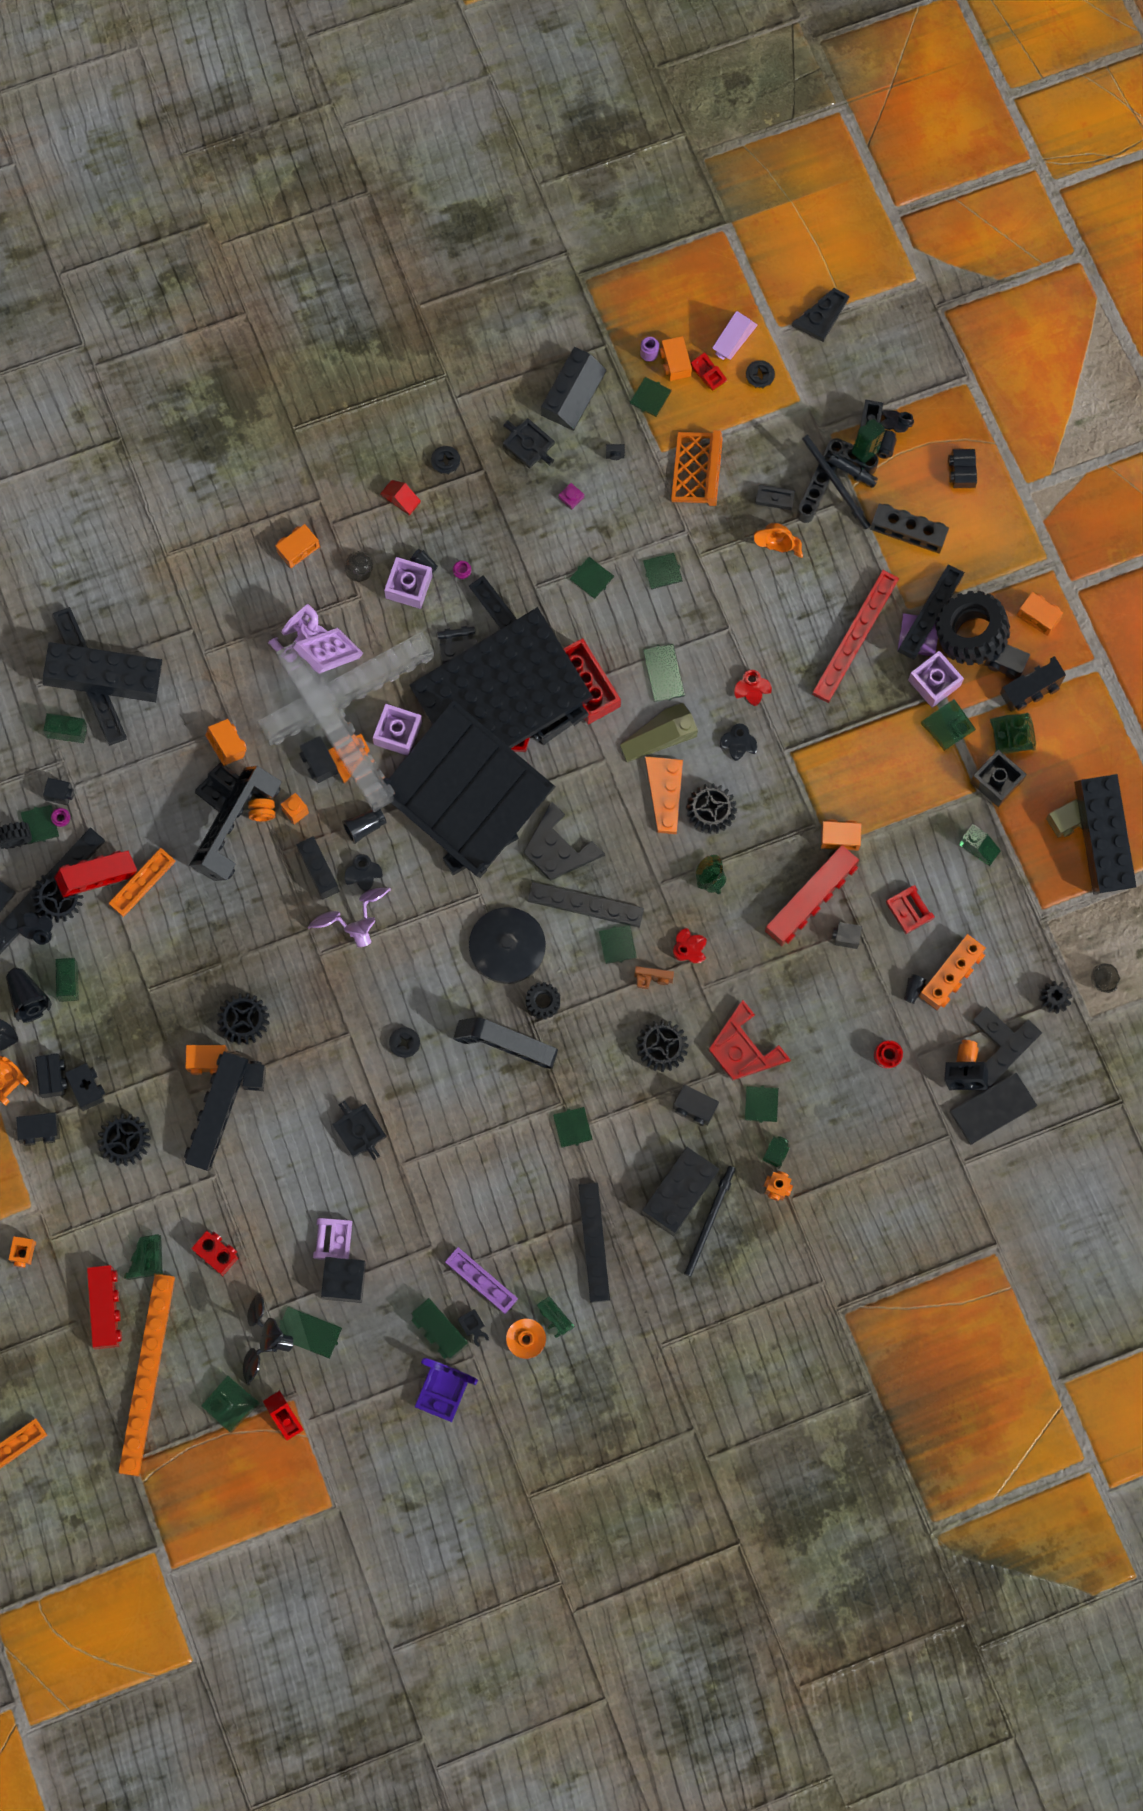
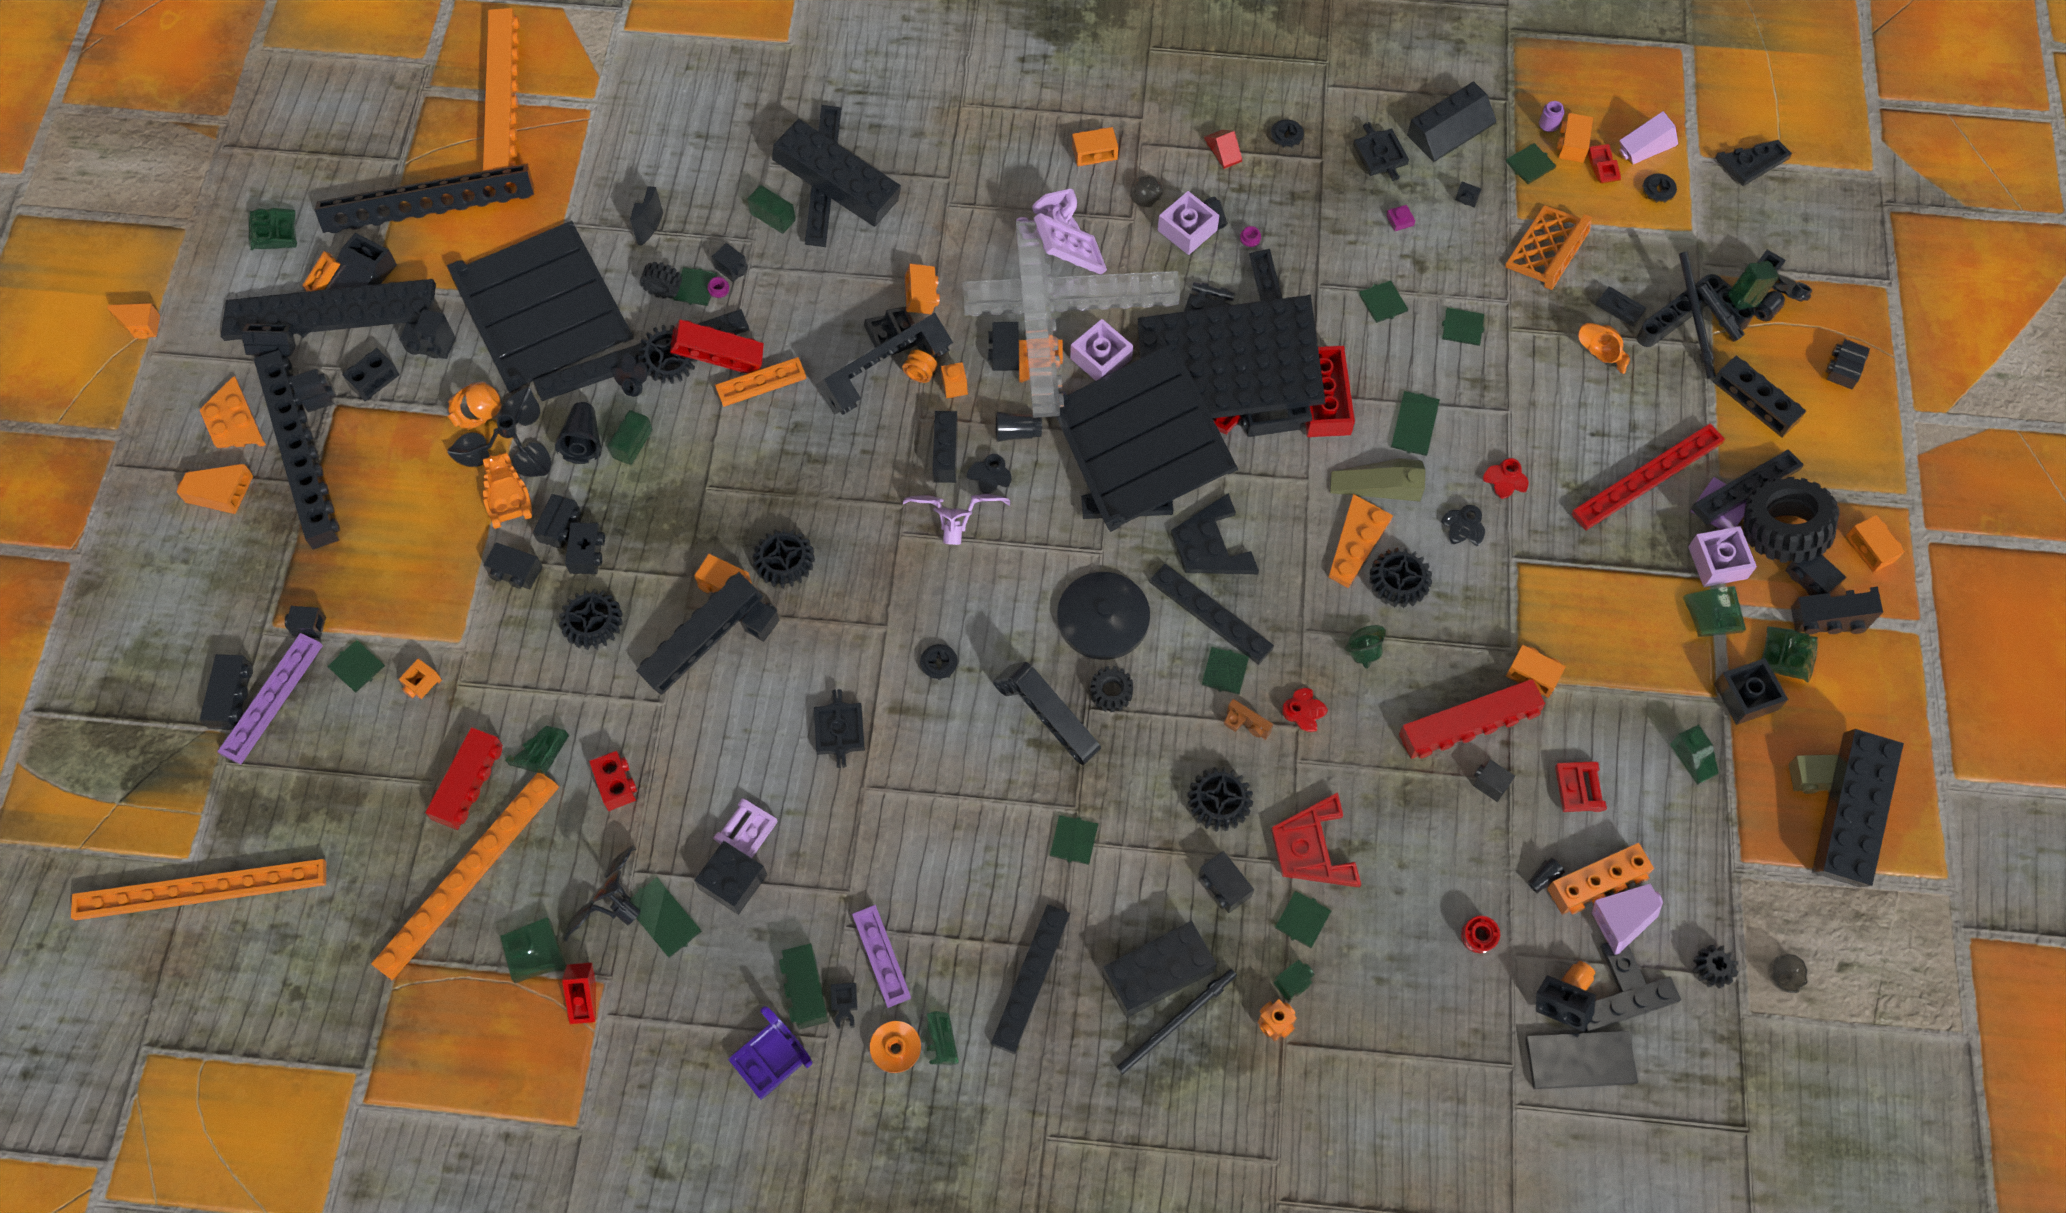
camera: 30 degrees right, 10 degrees down
none -> lavender slope [1592,883,1663,955]

